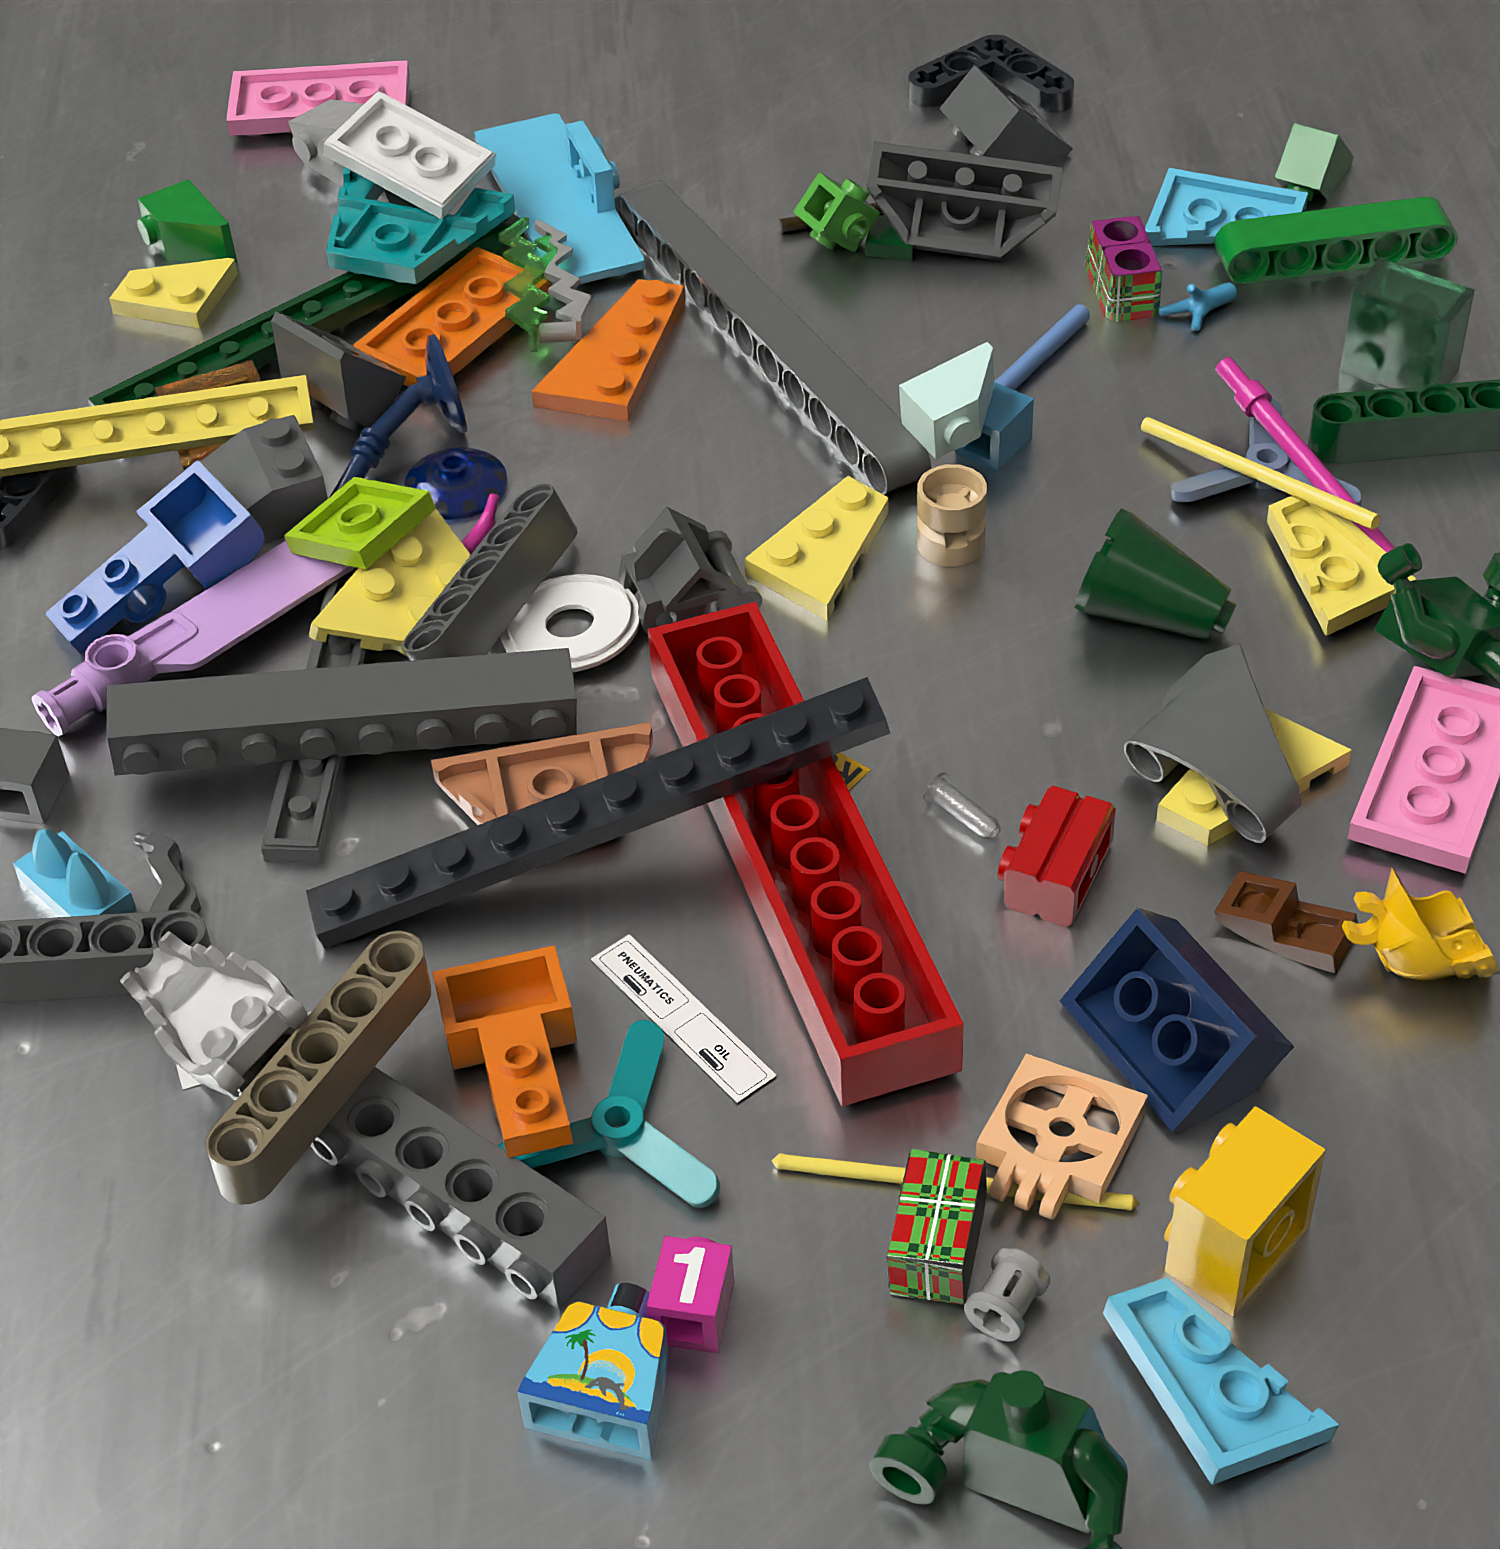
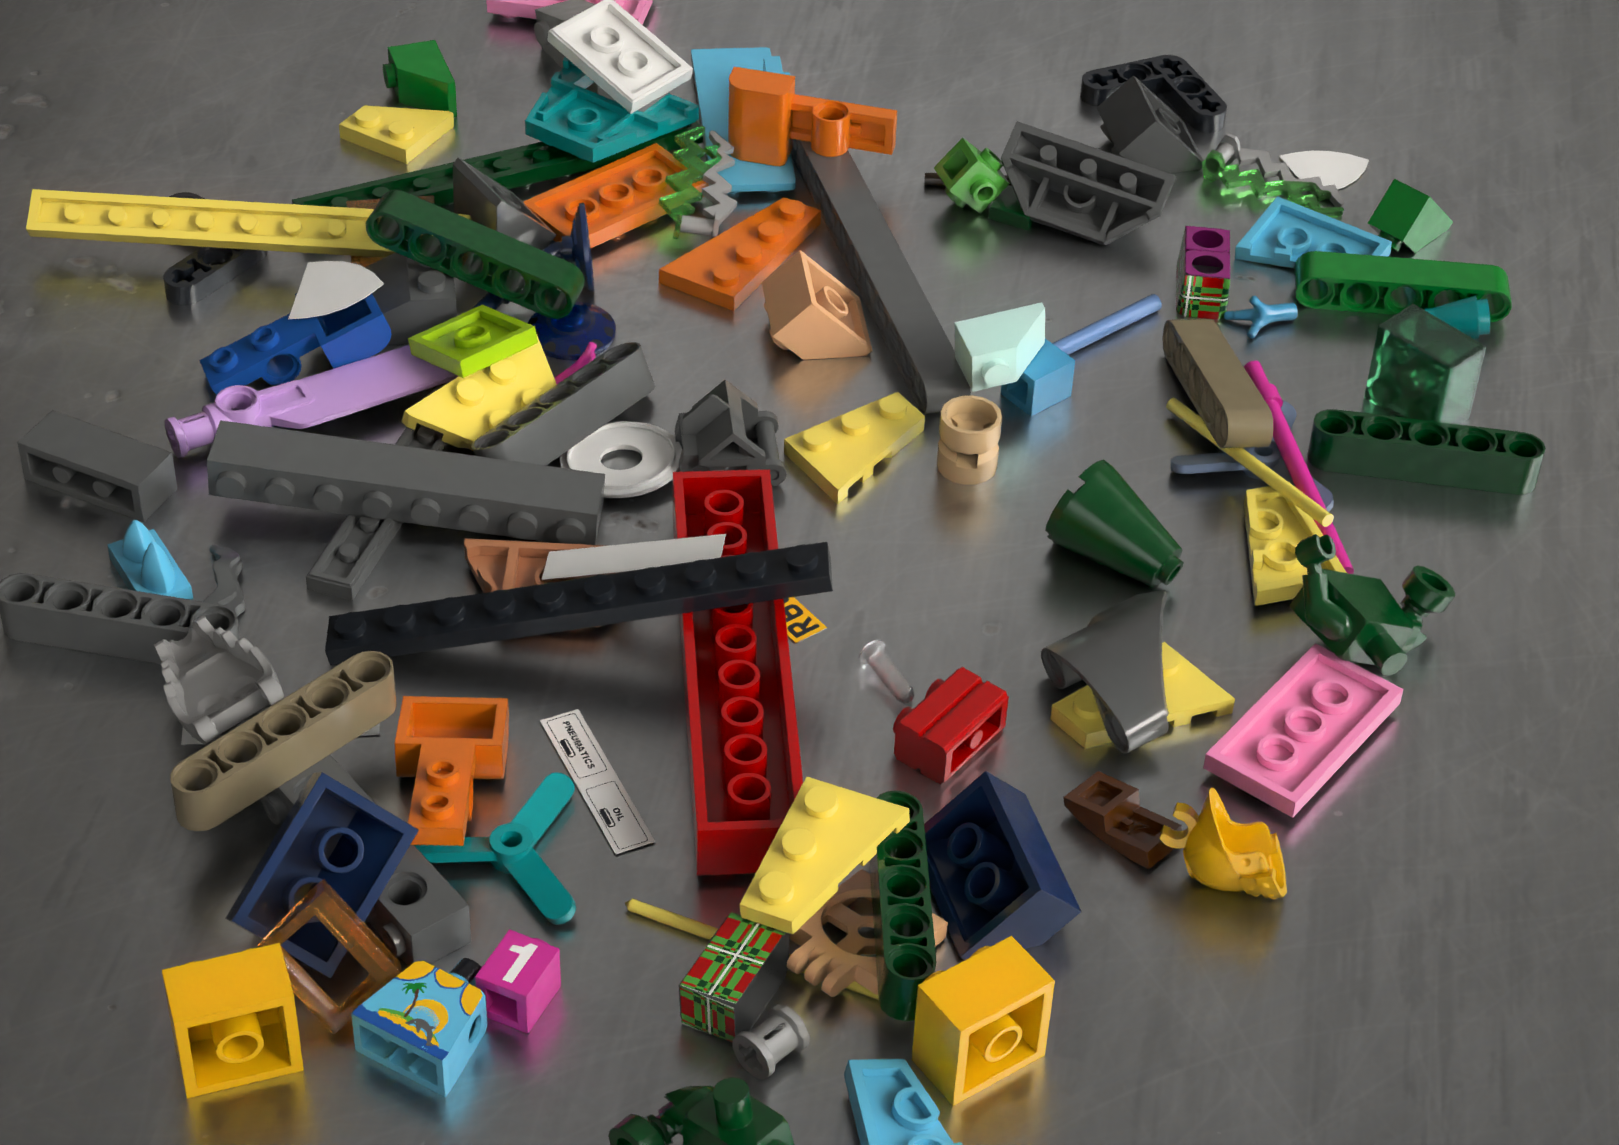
camera: 10 degrees right, 5 degrees down
none -> yellow brick [162,943,304,1099]
none -> dark blue slope [225,772,419,978]
none -> clear orange tile [256,879,402,1034]
none -> white sticker [288,261,384,320]
none -> dark green beam [366,190,585,319]
none -> white sticker [542,534,726,580]
none -> orange plate [728,67,897,166]
none -> light yellow wing [739,777,910,935]
none -> light nougat slope [761,250,873,360]
none -> dark green beam [869,791,937,1021]
none -> dark tan beam [1162,319,1273,448]
none -> clear neon green piece [1202,132,1344,218]
none -> white sticker [1279,150,1369,195]
none -> teal cone [1424,296,1490,339]

